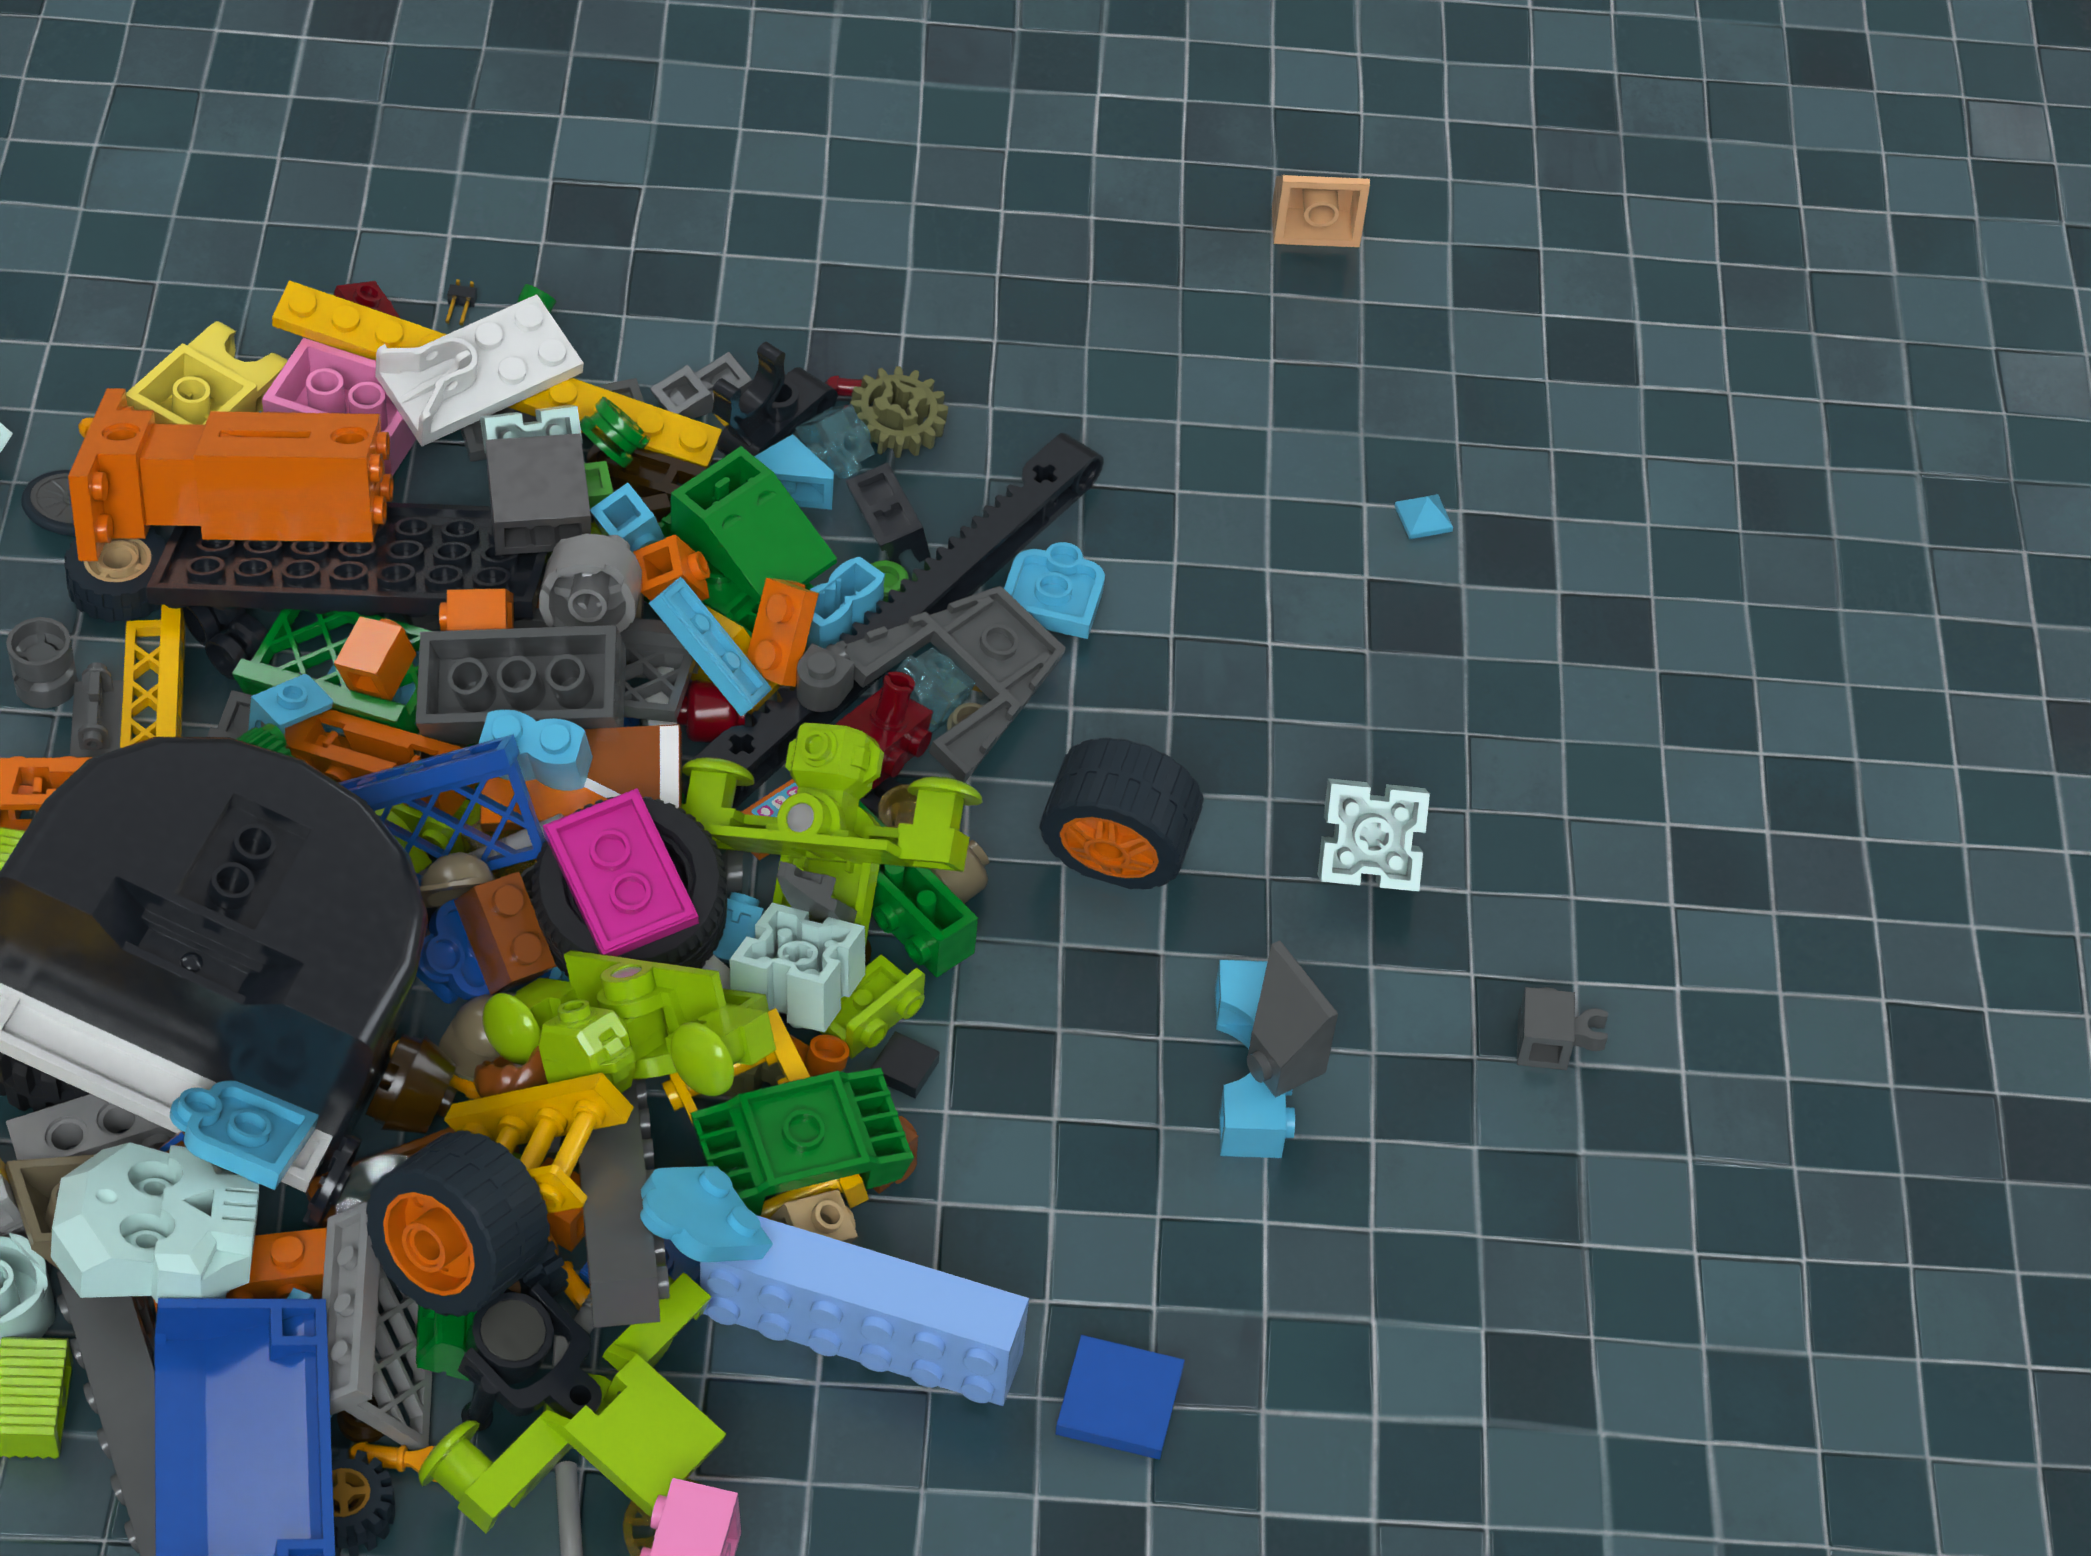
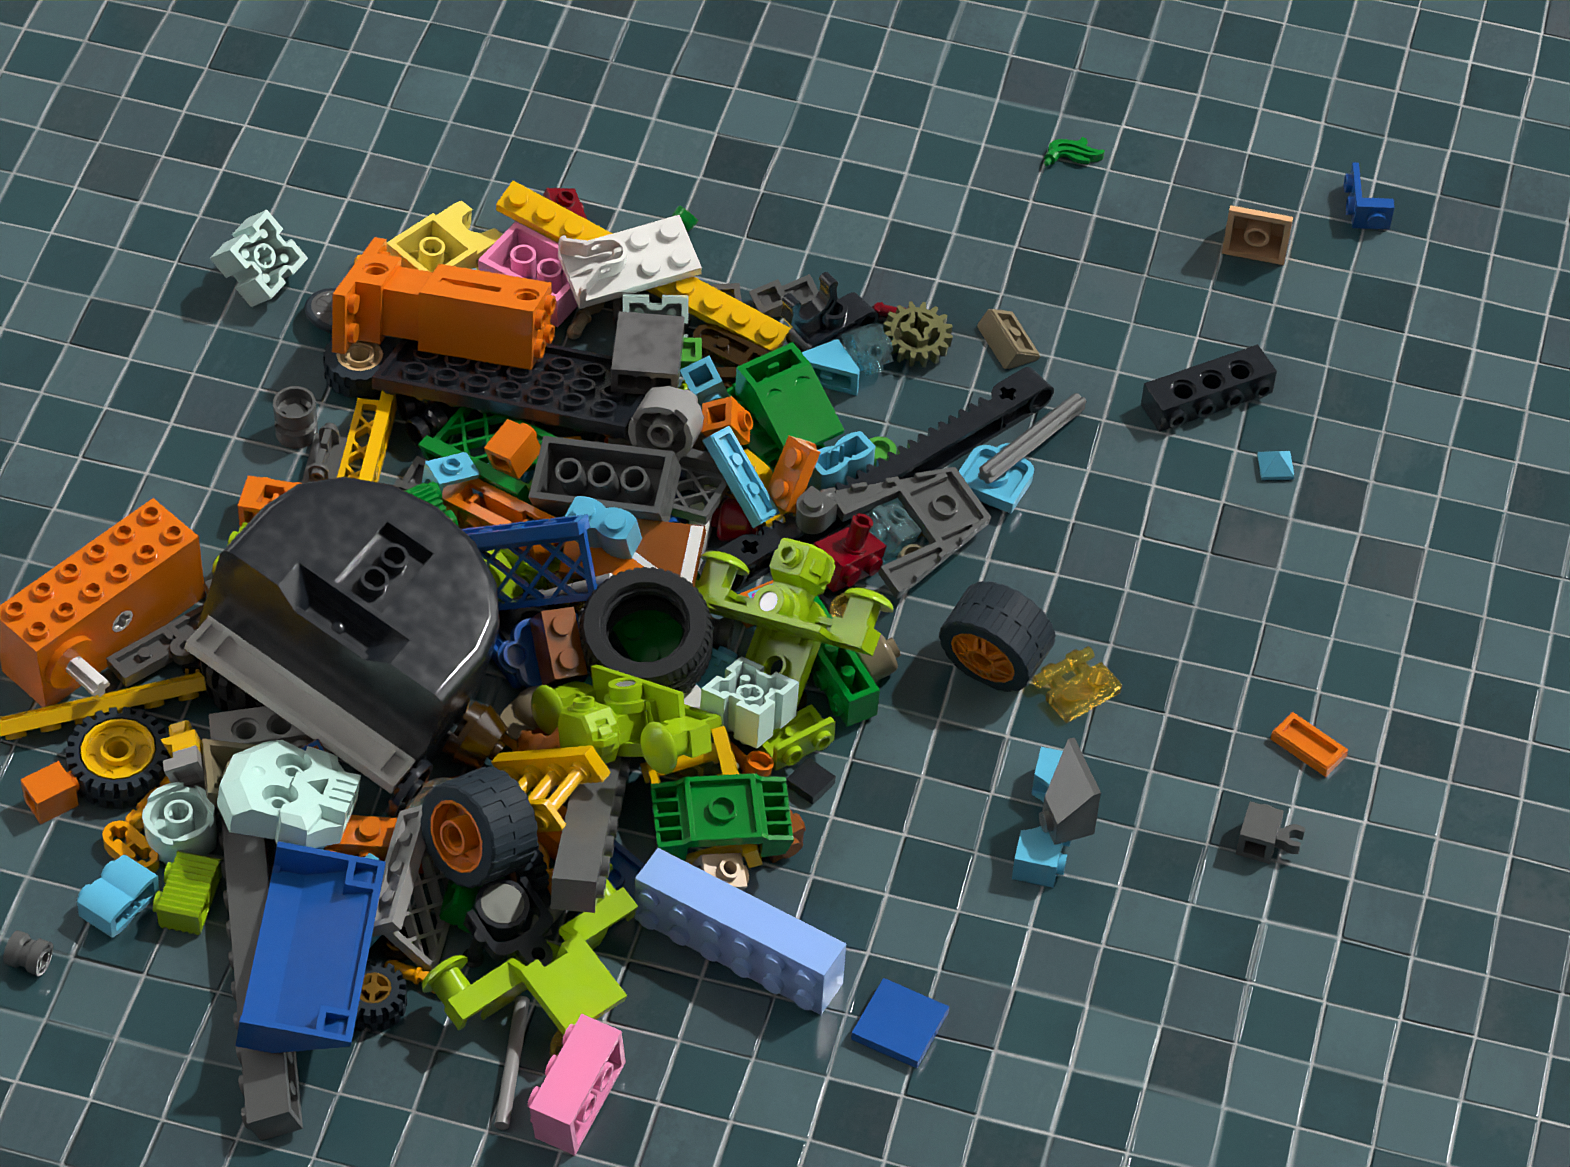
camera: 15 degrees right, 0 degrees up
medium azure plate [170,1080,319,1190] -> none
dark tan cap [419,852,495,908] -> none
orange brick [439,589,514,631] -> none
black piece [445,279,477,326] -> none
dark pink tile [543,788,699,957] -> none
green wheel [580,397,651,468] -> none
medium azure plate [640,1166,773,1262] -> none
dark grey slope [777,861,857,924] -> none
black hinge [846,462,931,565] -> none
light aqua brick [1317,778,1430,892] -> none
none -> dark tan piece [567,302,605,340]
none -> dark tan slope [977,309,1041,369]
none -> axle [978,393,1087,484]
none -> clear yellow plate [1032,646,1122,723]
none -> green piece [1044,137,1105,166]
none -> black brick [1141,344,1277,432]
none -> orange tile [1270,712,1348,777]
none -> blue bracket [1344,162,1394,230]

